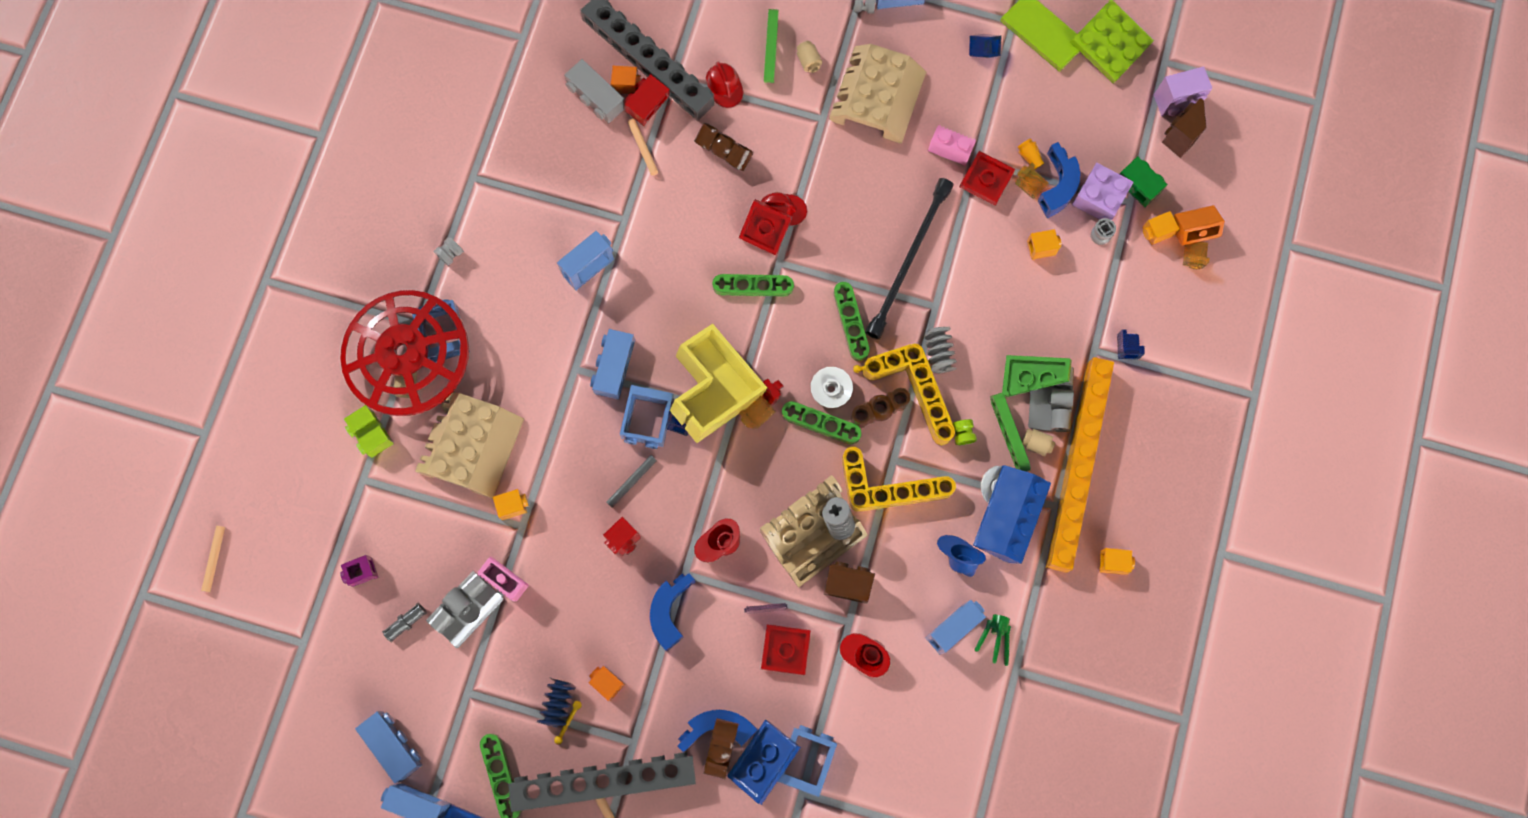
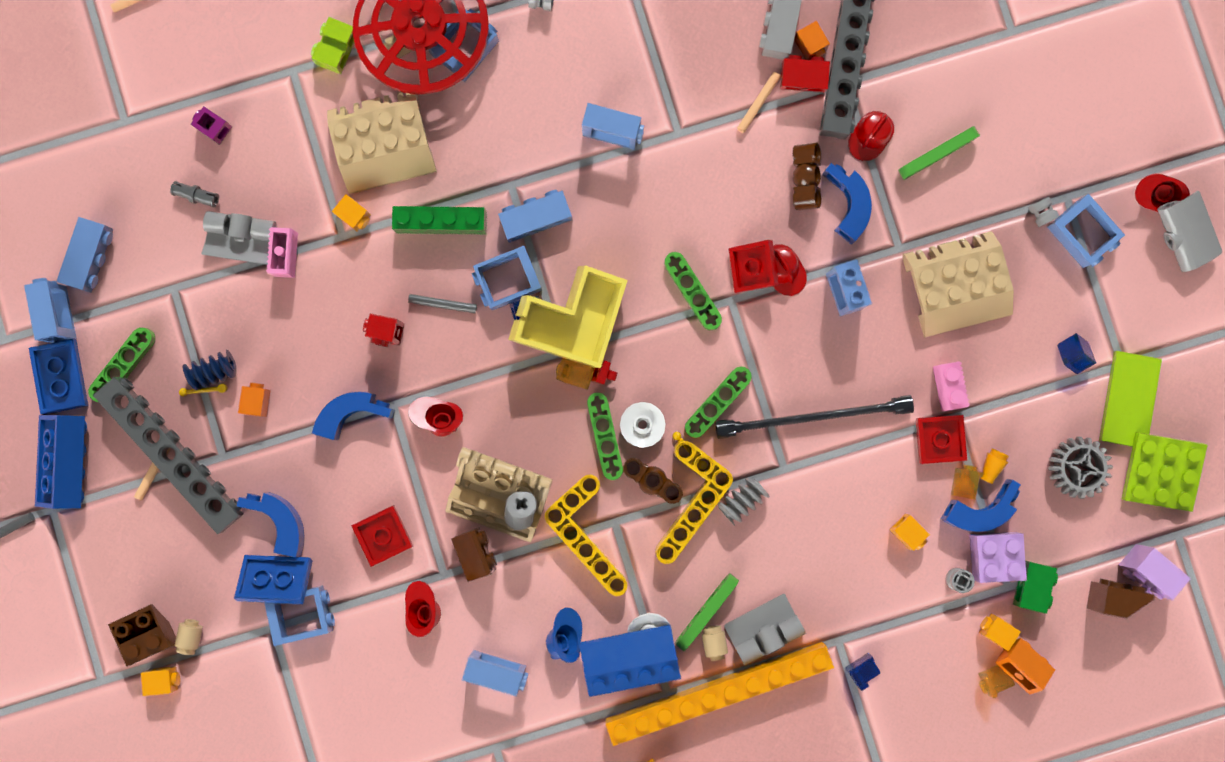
camera: 60 degrees right, 10 degrees up
reddish brown piece [703,718,739,779] -> none
clear purple piece [744,603,788,614] -> none
tan brick [797,41,823,73] -> none
lime wheel [953,419,977,445] -> none
green plant [975,614,1011,666] -> none
bright green wing [1002,355,1072,398] -> none
none -> green brick [392,206,487,235]
none -> blue arch [822,163,872,245]
none -> medium blue window [826,259,872,317]
none -> light grey gear [1048,437,1113,499]

